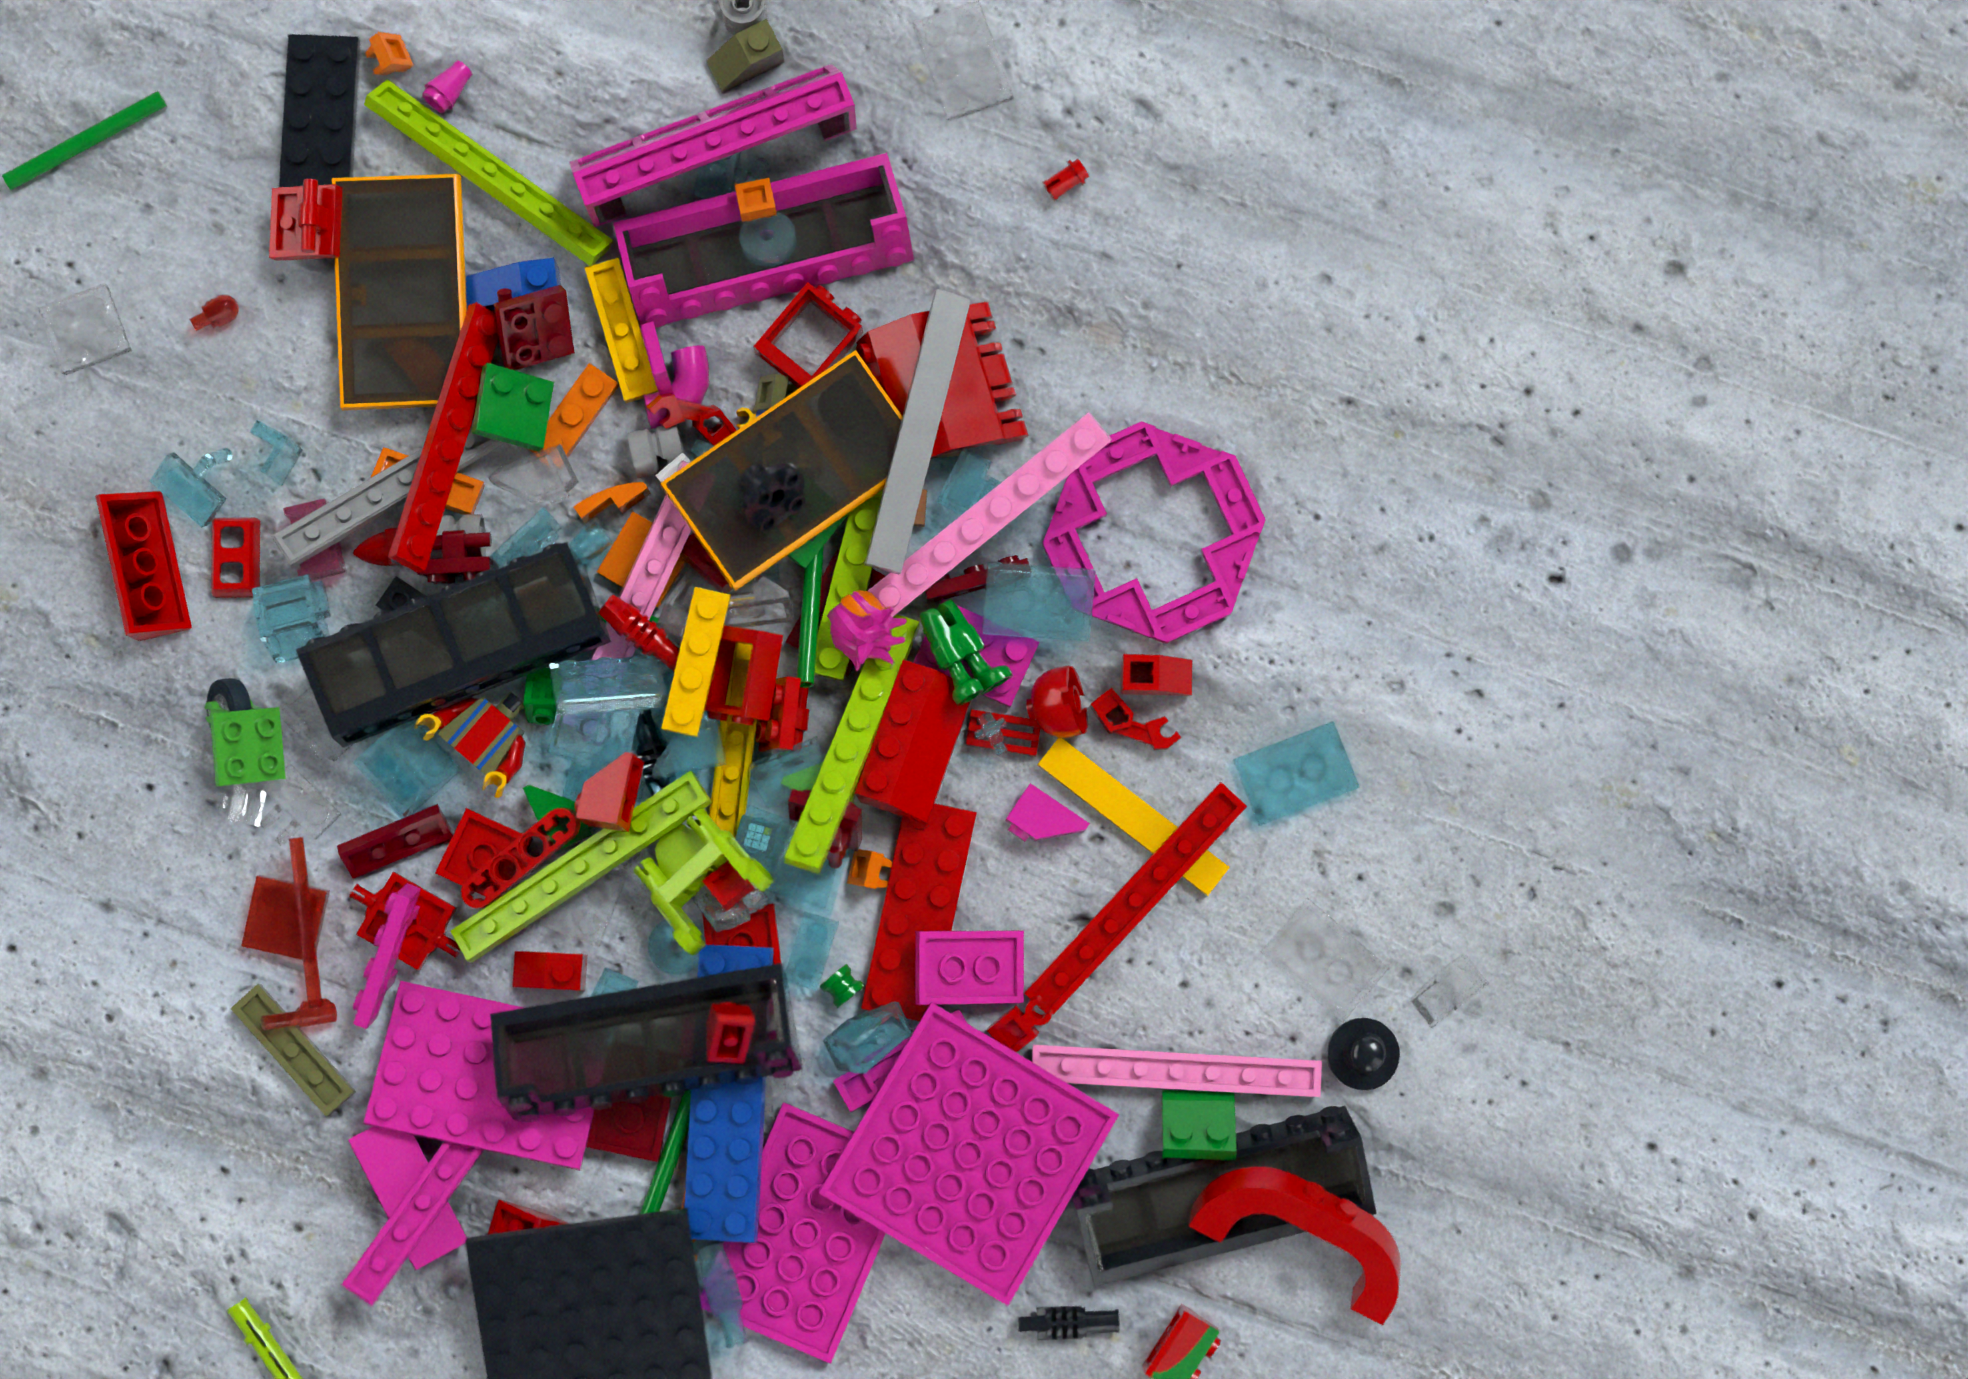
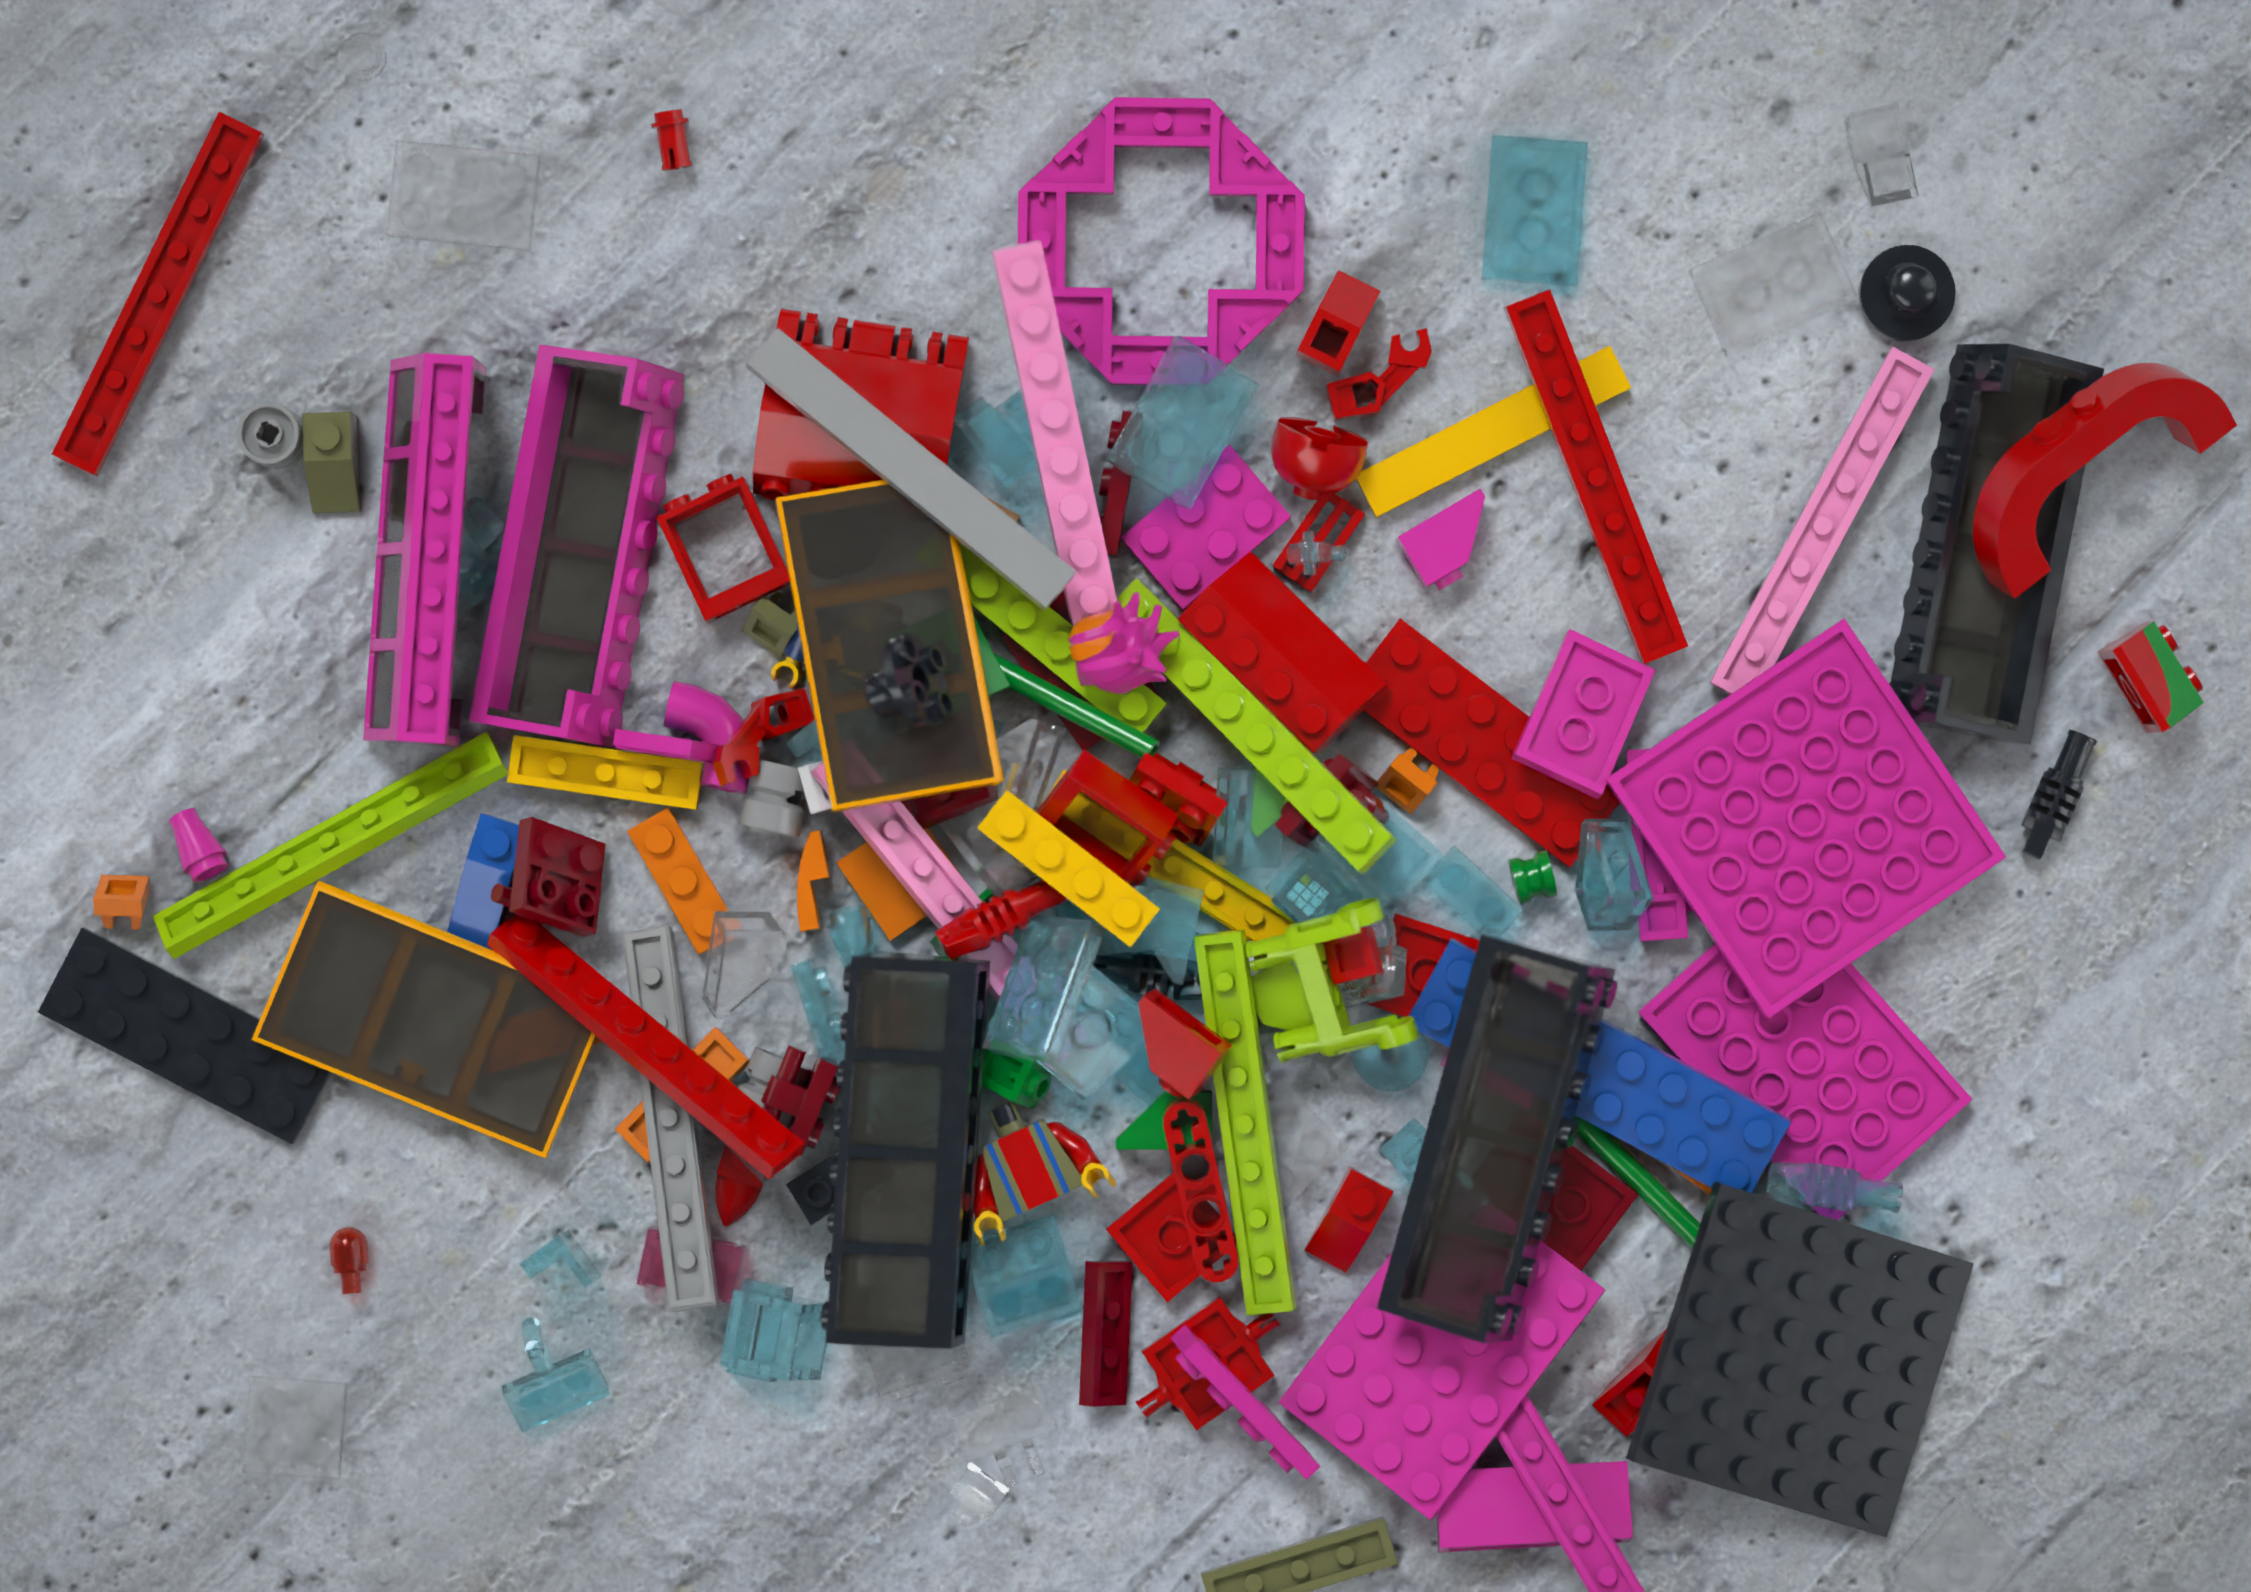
camera: 50 degrees left, 5 degrees up
green piece [2,91,167,190] -> none
red slope [95,491,192,641] -> none
bright green plate [205,678,286,786] -> none
red piece [211,517,260,598] -> none
clear red plate [241,875,330,962] -> none
clear red bar [261,837,337,1031] -> none
red plate [269,179,343,261] -> none
green plate [472,363,554,452] -> none
red slope [707,1002,755,1063] -> none
orange tile [735,178,777,222] -> none
clear light blue piece [739,212,797,266] -> none
green piece [920,599,1013,706] -> none
red plate [987,995,1054,1053] -> none
green plate [1161,1090,1237,1160] -> none

